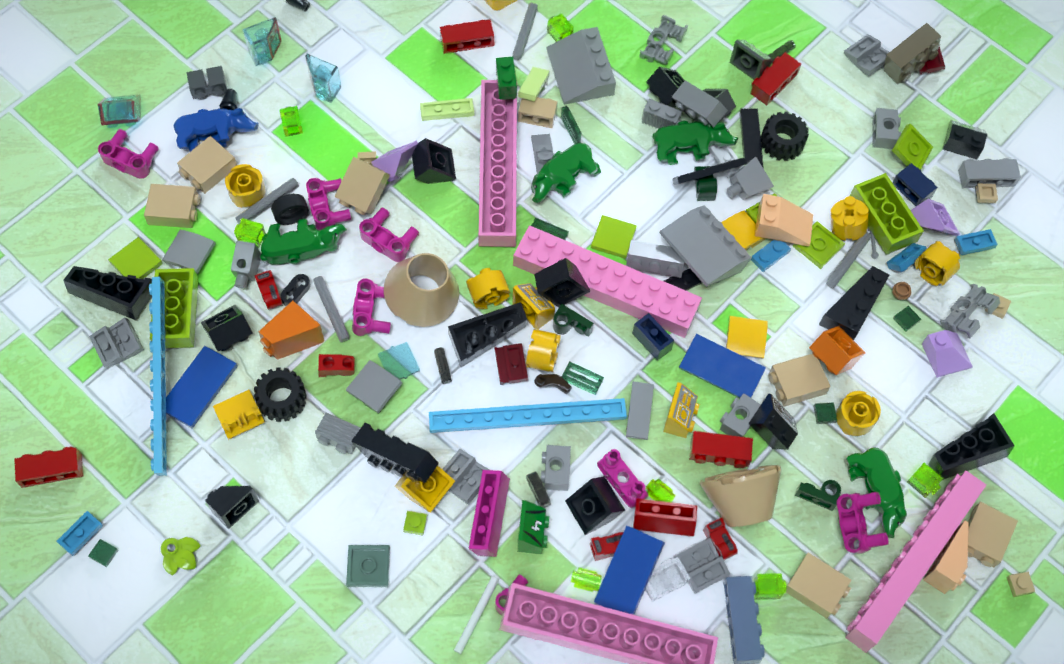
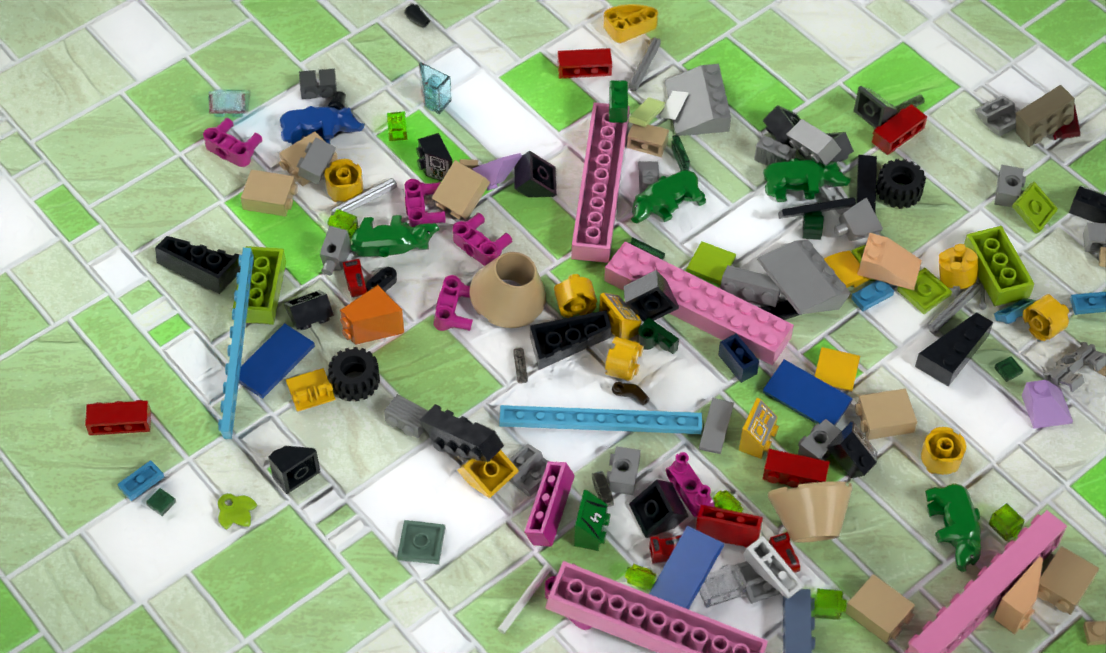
camera: 10 degrees right, 10 degrees down
light grey slope [89,317,144,368] -> none
lime tile [108,237,163,279] -> none
light grey slope [162,229,216,274] -> none
clear light blue slope [242,17,282,66] -> none
black tyre [271,194,309,225] -> none
light grey axle [313,276,349,342] -> none
red leg [318,354,355,377] -> none
light grey slope [346,360,402,413] -> none
clear light blue piece [378,342,420,380] -> none
lime plate [403,511,427,536] -> none
yellowish green tile [420,98,474,121] -> none
dark red plate [494,343,528,385] -> none
clear neon green brick [547,13,574,42] -> none
clear green tile [561,361,604,396] -> none
light grey piece [639,15,688,65] -> none
dark green plate [794,480,841,511] -> none
orange brick [809,326,866,375] -> none
clear green tile [813,402,837,424] -> none
dark pink piece [837,492,889,554] -> none
medium nougat plate [892,282,912,300] -> none
dark blue brick [893,163,938,206] -> none
lavender slope [910,198,960,236] -> none
black wedge [928,413,1015,481] -> none
none -> light grey brick [297,138,336,184]
none -> black slope [416,133,452,181]
none -> white sticker [659,91,689,120]
none -> white slope [743,536,805,599]

